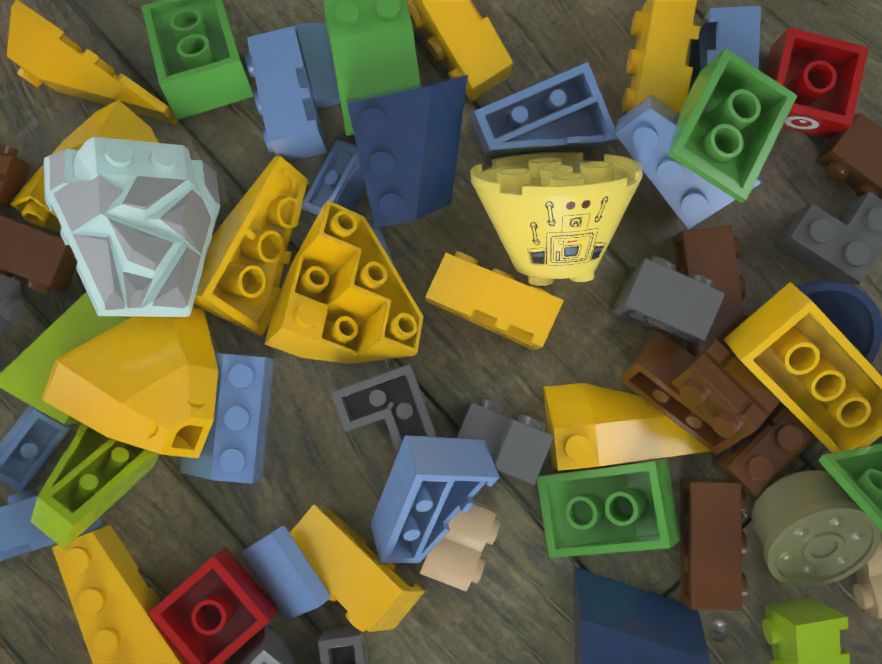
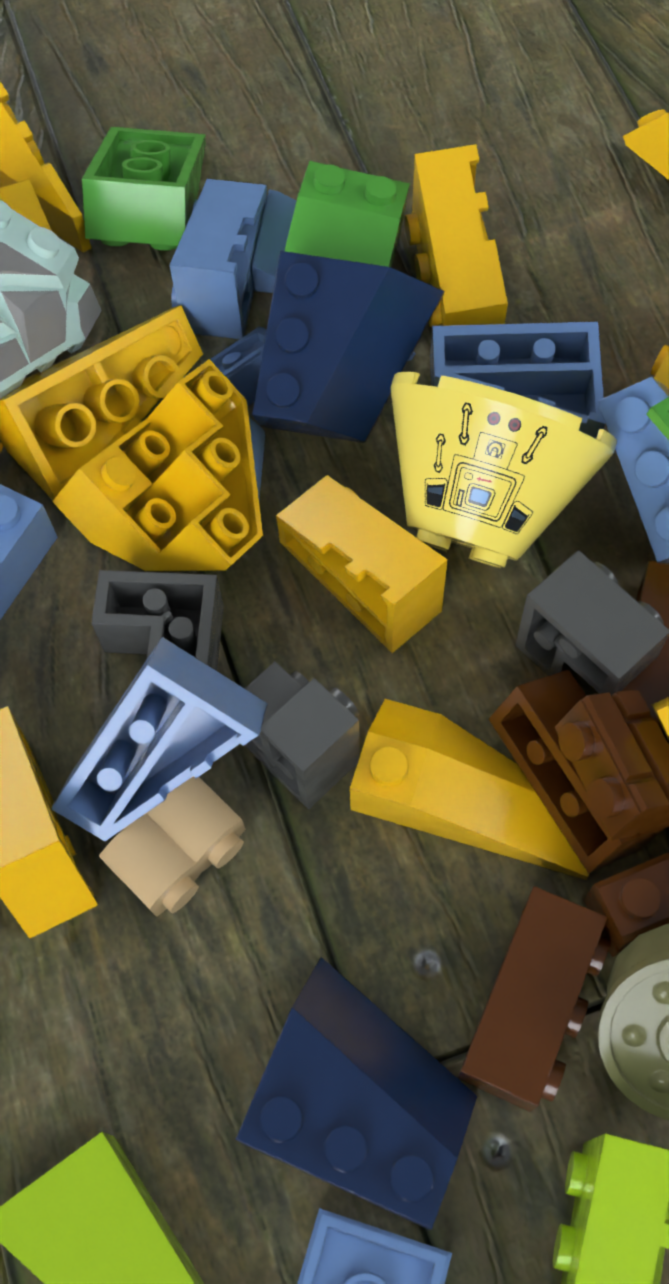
camera: 30 degrees right, 20 degrees down
bright green slope [537,457,681,558] -> none

